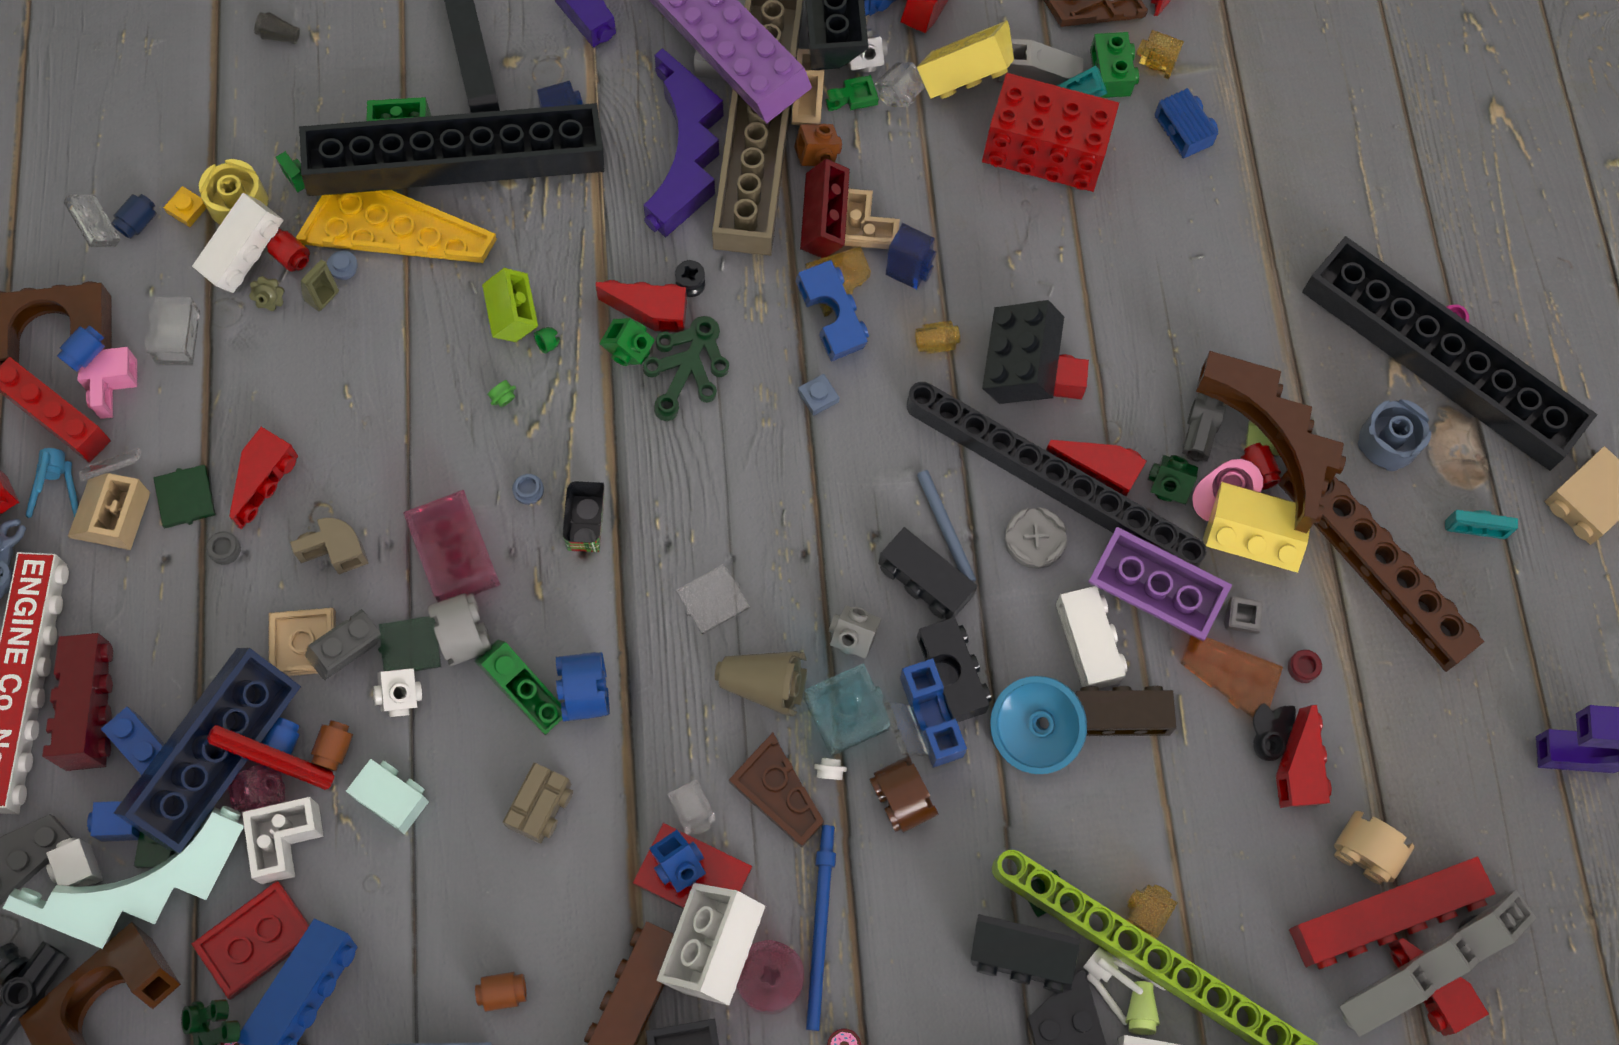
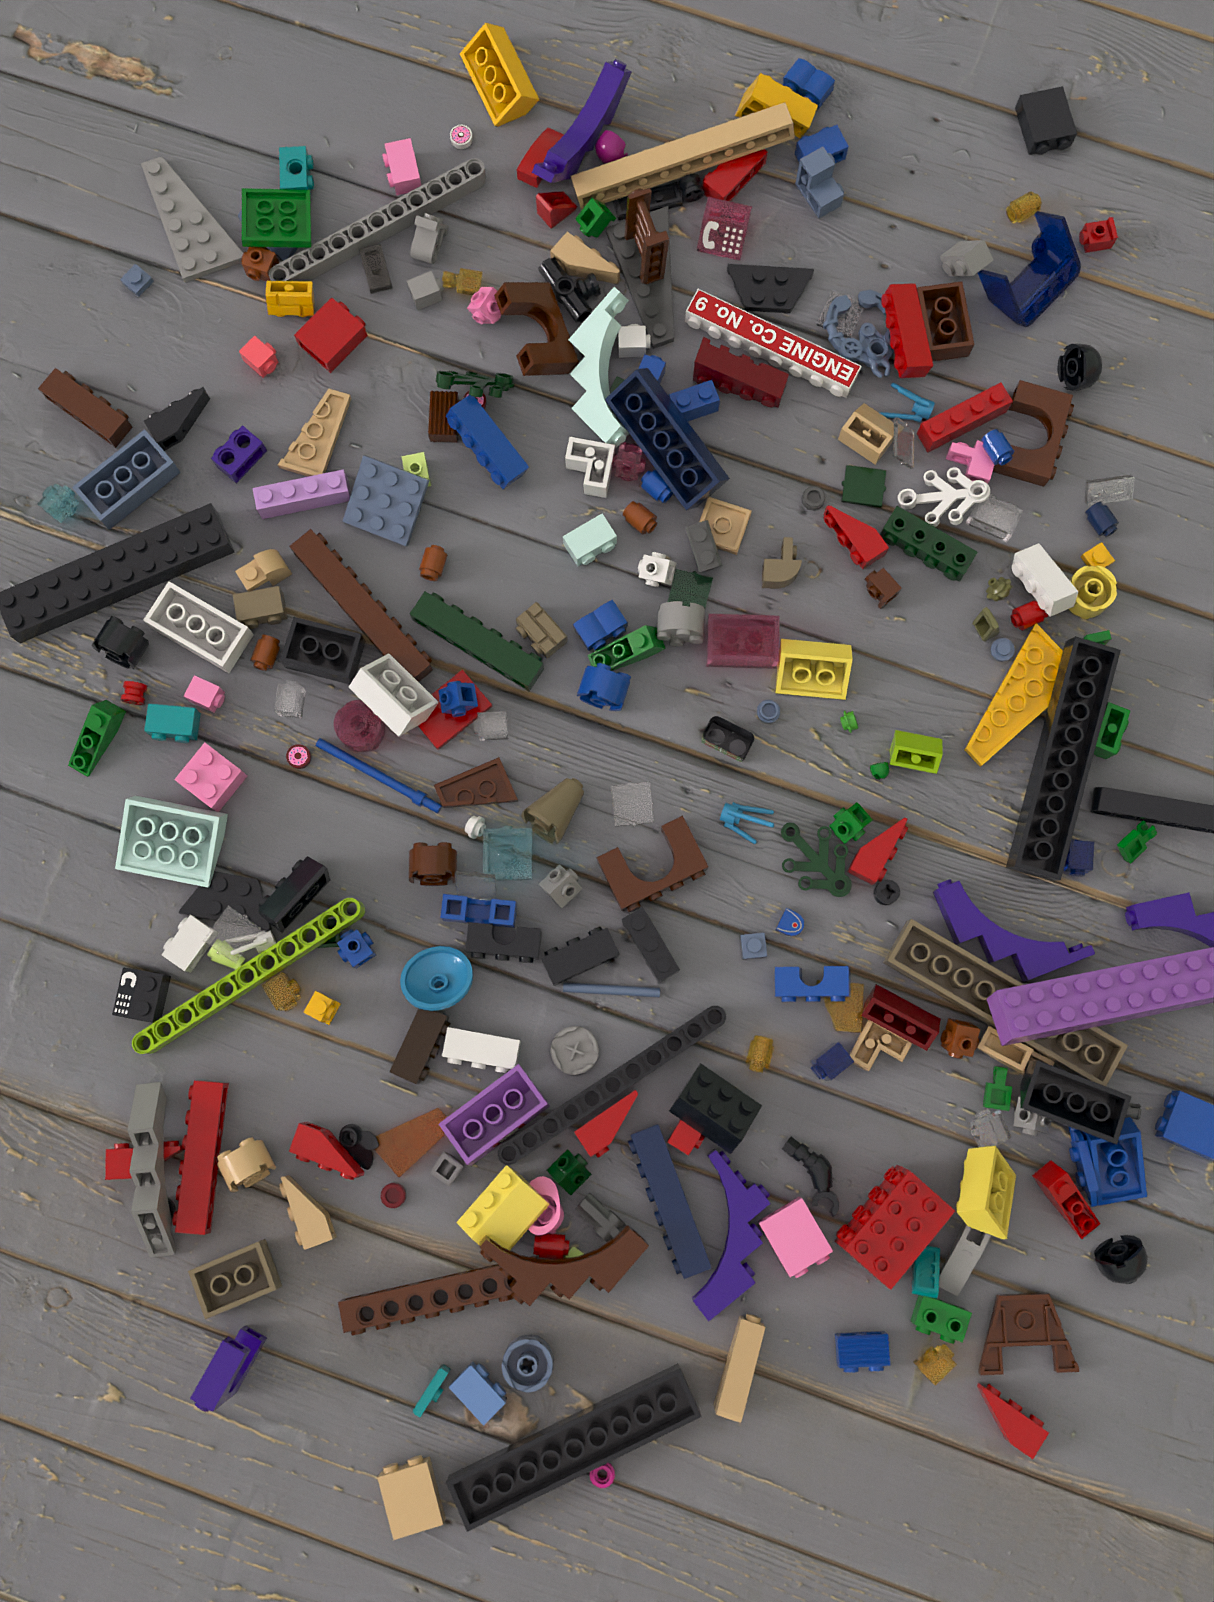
camera: 120 degrees right, 10 degrees up
red tile [191,880,310,1000] -> none
red axle [207,725,335,790] -> none
none -> dark tan brick [188,1239,282,1319]
none -> clear piece [203,906,261,963]
none -> tan slope [280,1175,337,1250]
none -> yellow brick [303,991,341,1025]
none -> blue brick [337,929,376,969]
none -> dark green brick [410,591,544,692]
none -> medium blue brick [449,1361,507,1426]
none -> blue brick [573,600,628,651]
none -> reddish brown arch [596,816,709,913]
none -> black arch [622,907,680,984]
none -> dark blue brick [628,1124,712,1279]
none -> dark purple arch [692,1149,771,1321]
none -> tan slope [713,1313,765,1423]
none -> dark azure plant [720,802,774,844]
none -> bright pink brick [757,1196,833,1278]
none -> light yellow slope [775,639,853,700]
none -> blue tile [776,908,804,937]
none -> black piece [782,1136,839,1217]
none -> reddish brown brick [864,568,902,609]
none -> dark green brick [880,506,978,582]
none -> white plant [898,467,990,527]
none -> green plate [1117,821,1157,864]

